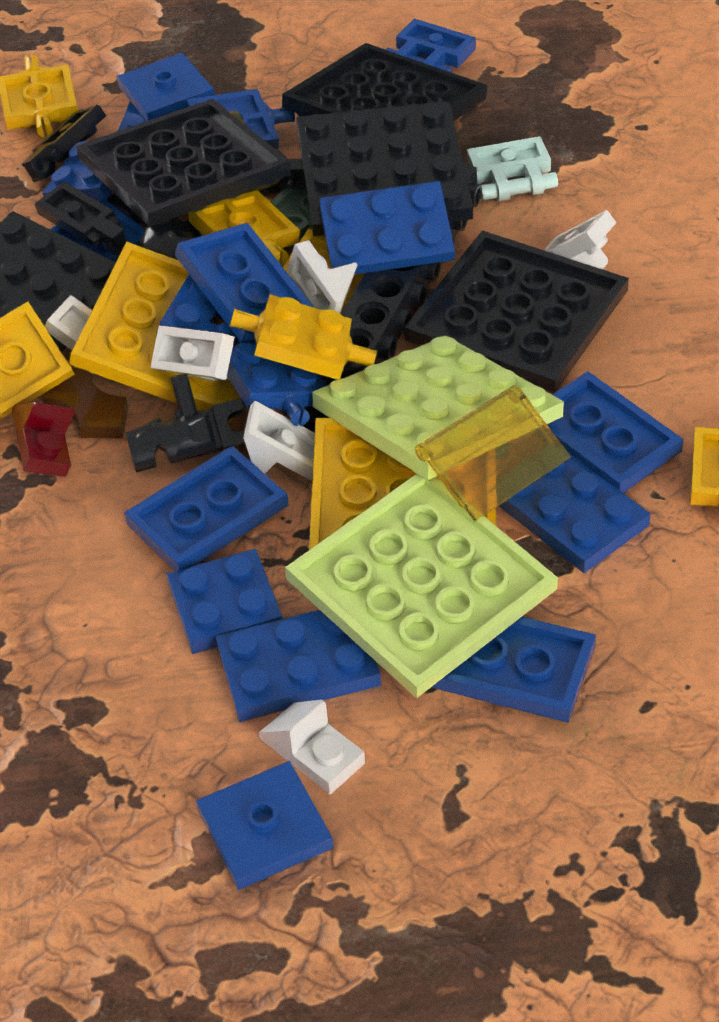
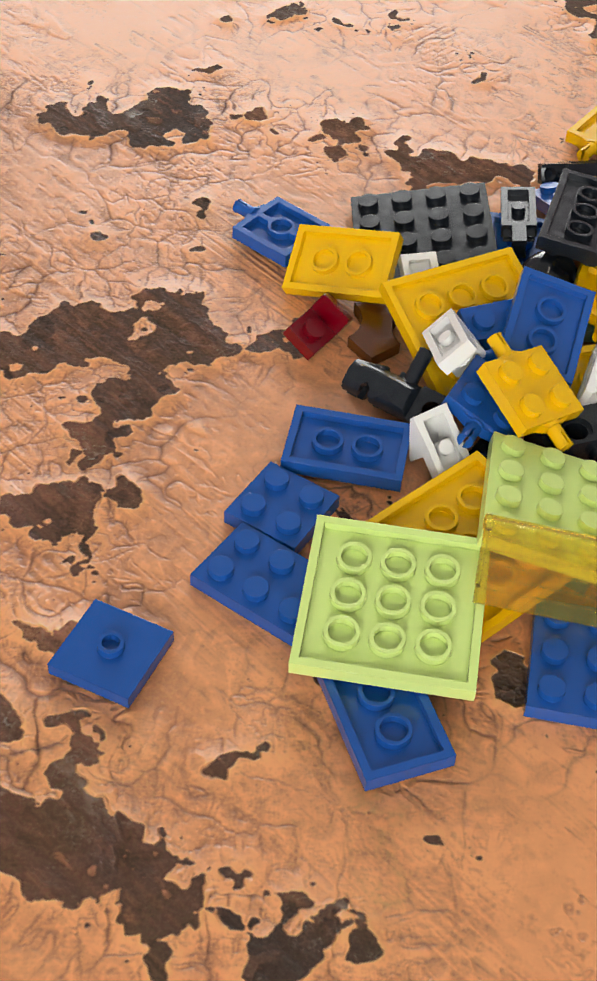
camera: 45 degrees right, 0 degrees up
white slope [258,700,365,794] -> none

